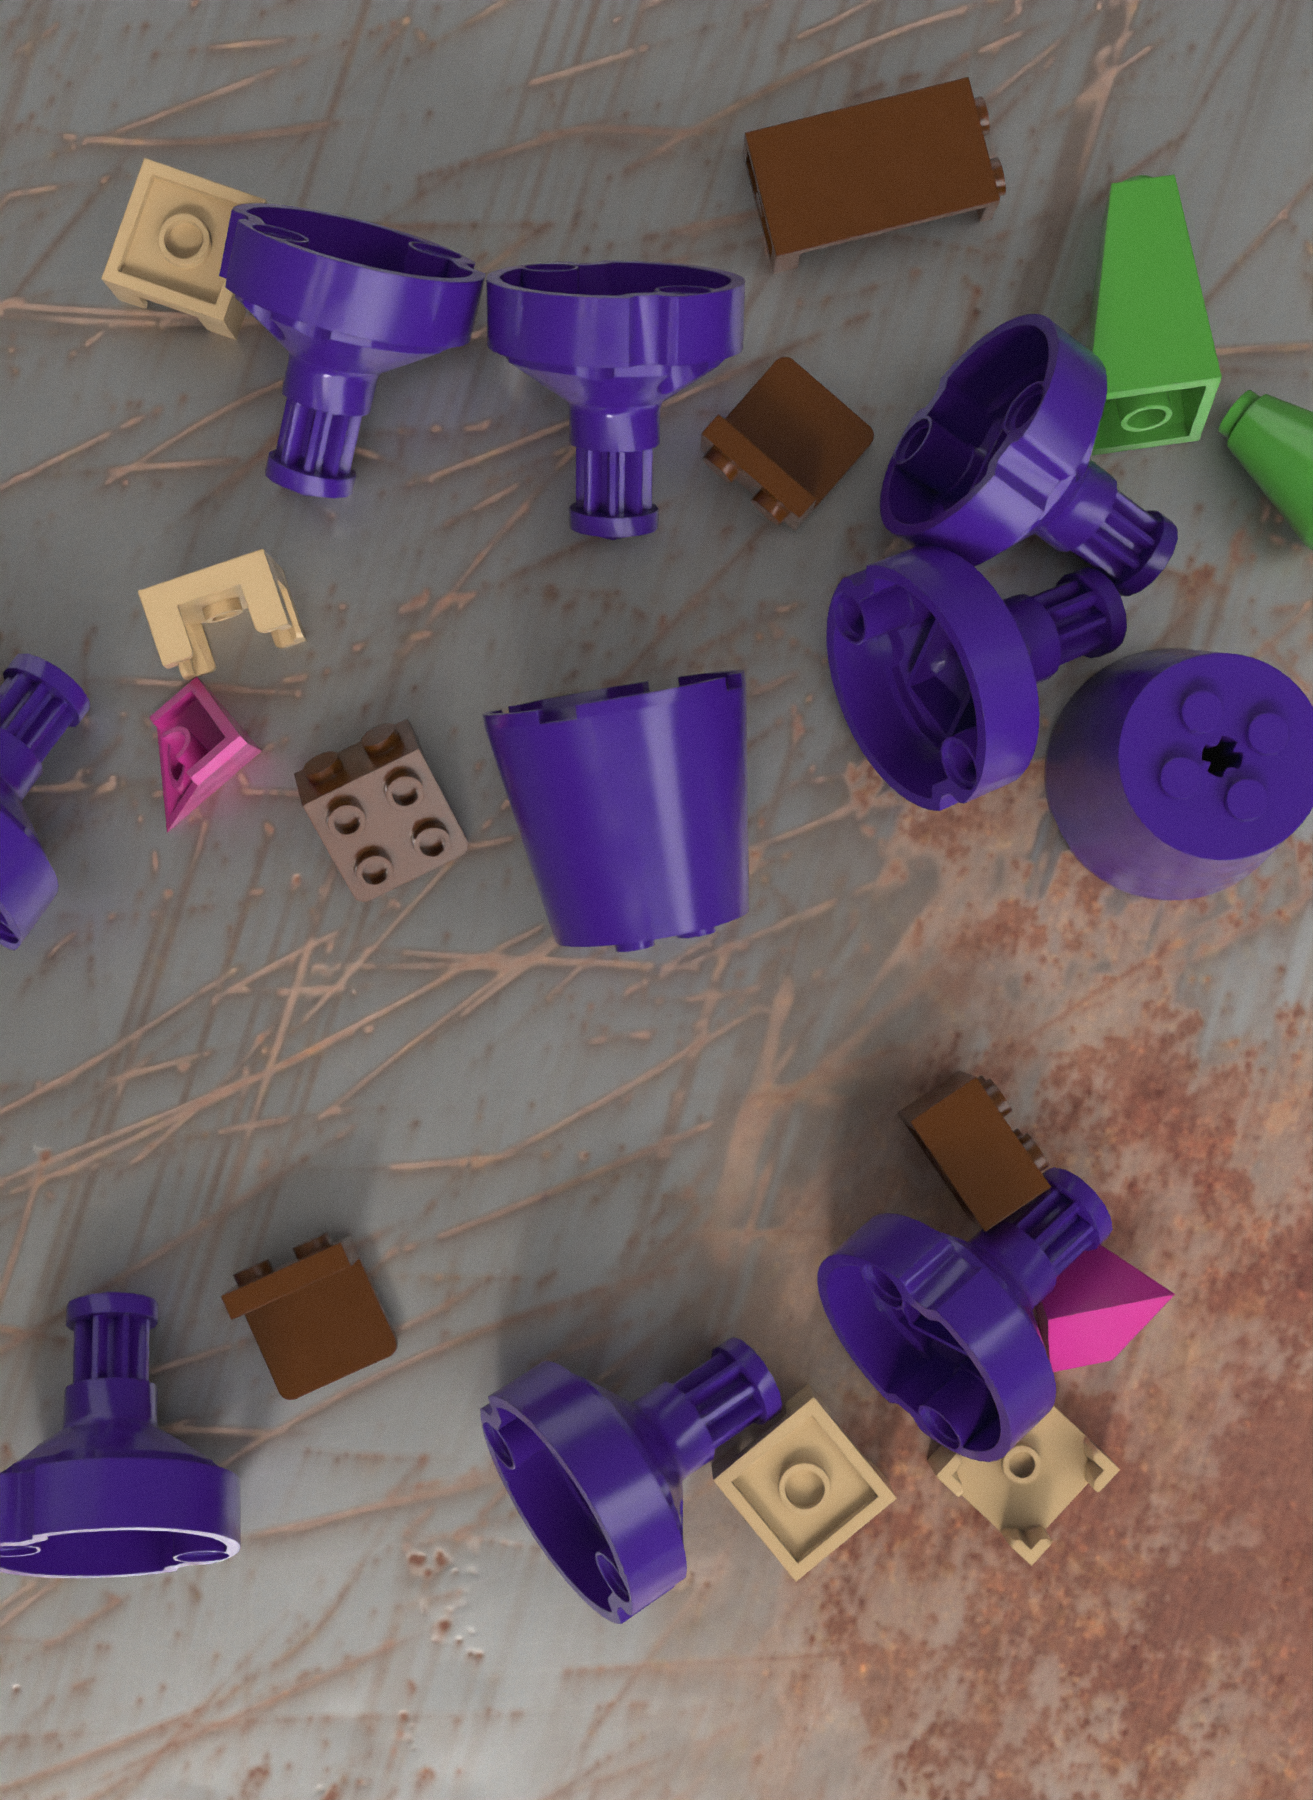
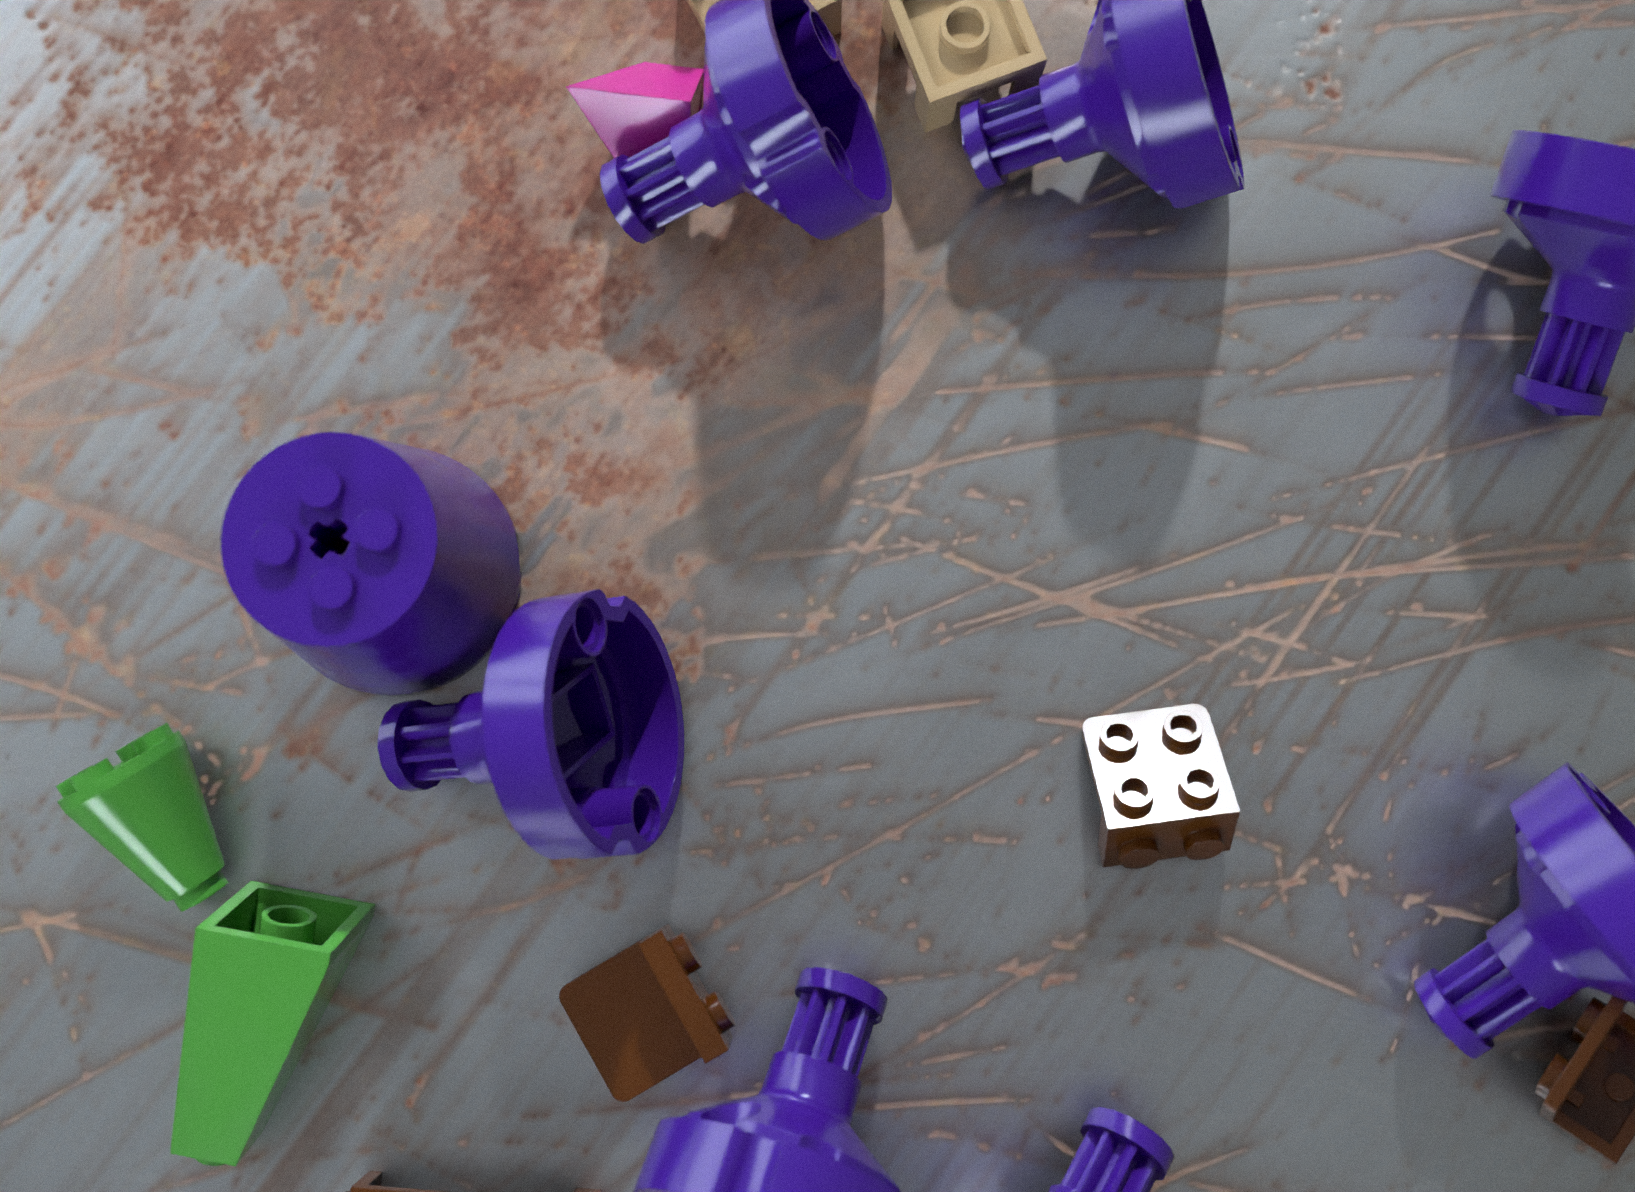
camera: 160 degrees left, 5 degrees down
tan panel [138,549,307,681] -> none
dark pink slope [149,676,262,833] -> none
reddish brown bracket [221,1232,398,1400] -> none
dark purple cone [483,670,749,952] -> none
dark purple piece [880,314,1178,597] -> none
reddish brown brick [897,1070,1051,1232] -> none

